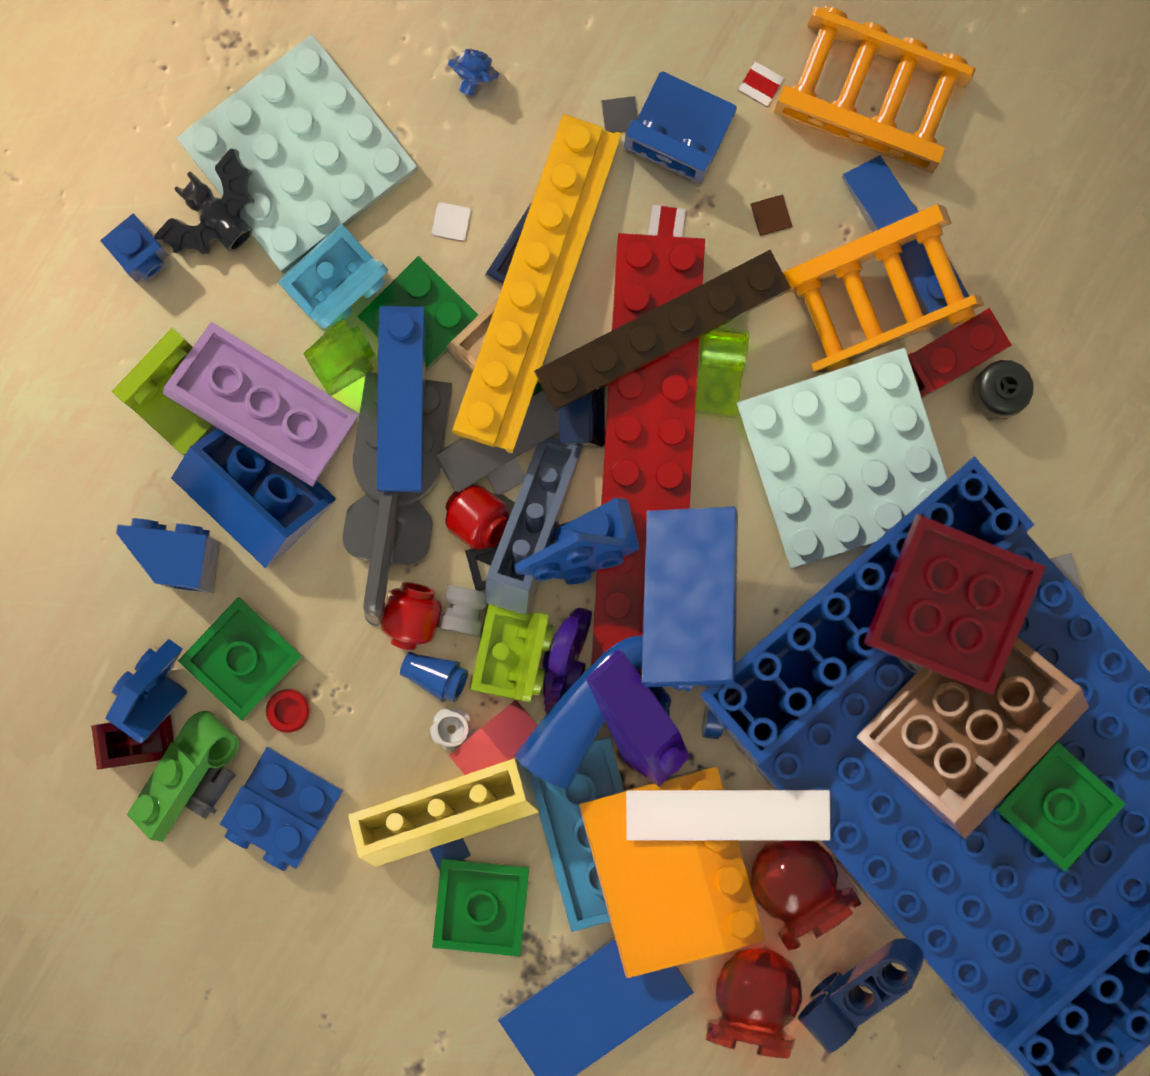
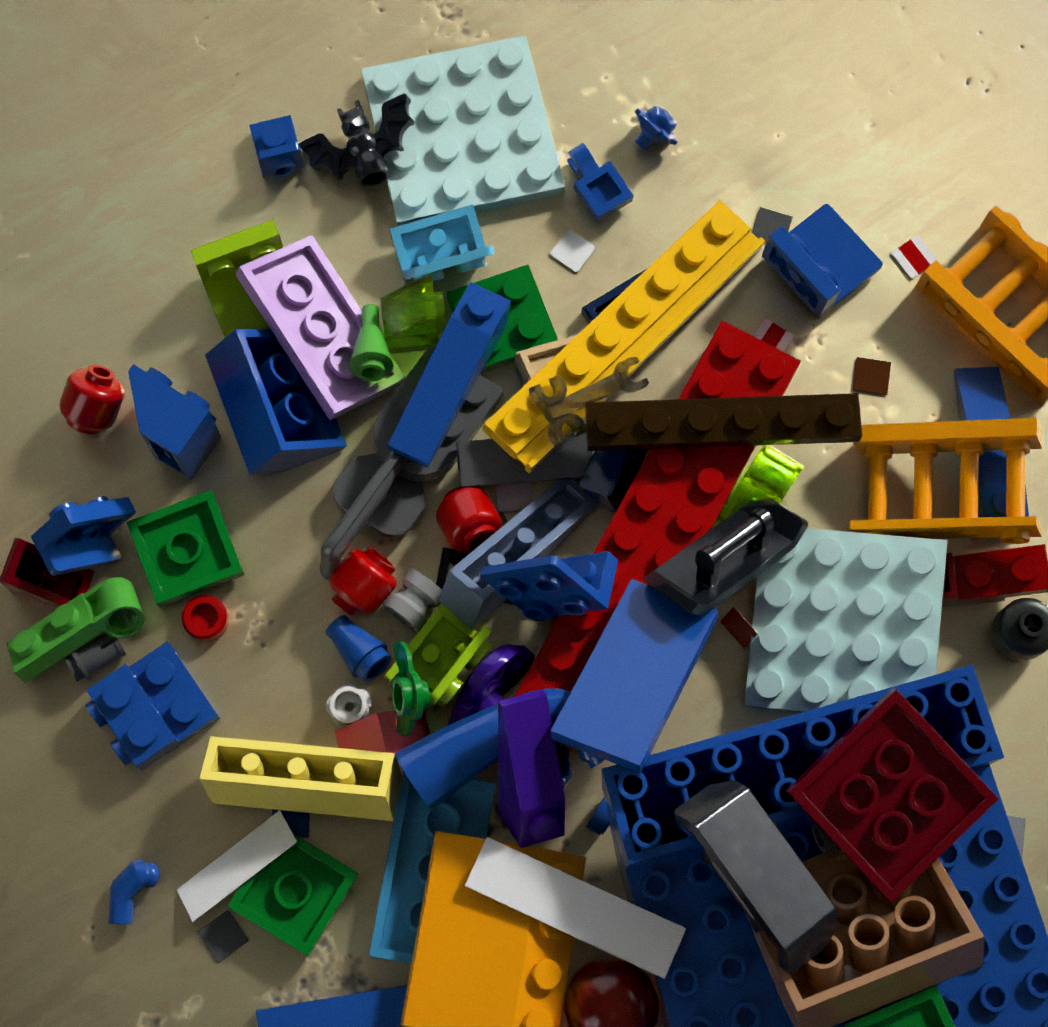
camera: 25 degrees right, 10 degrees down
none -> red head [59,365,125,434]
none -> blue arm [108,859,159,925]
none -> white sticker [177,810,297,922]
none -> dark grey sticker [197,910,249,963]
none -> bright green cone [349,304,394,381]
none -> green plate [391,641,430,736]
none -> clear smoke bar [529,357,649,446]
none -> blue plate [567,143,634,223]
none -> black piece [643,498,808,616]
none -> black piece [674,780,839,974]
none -> red sticker [720,607,758,648]

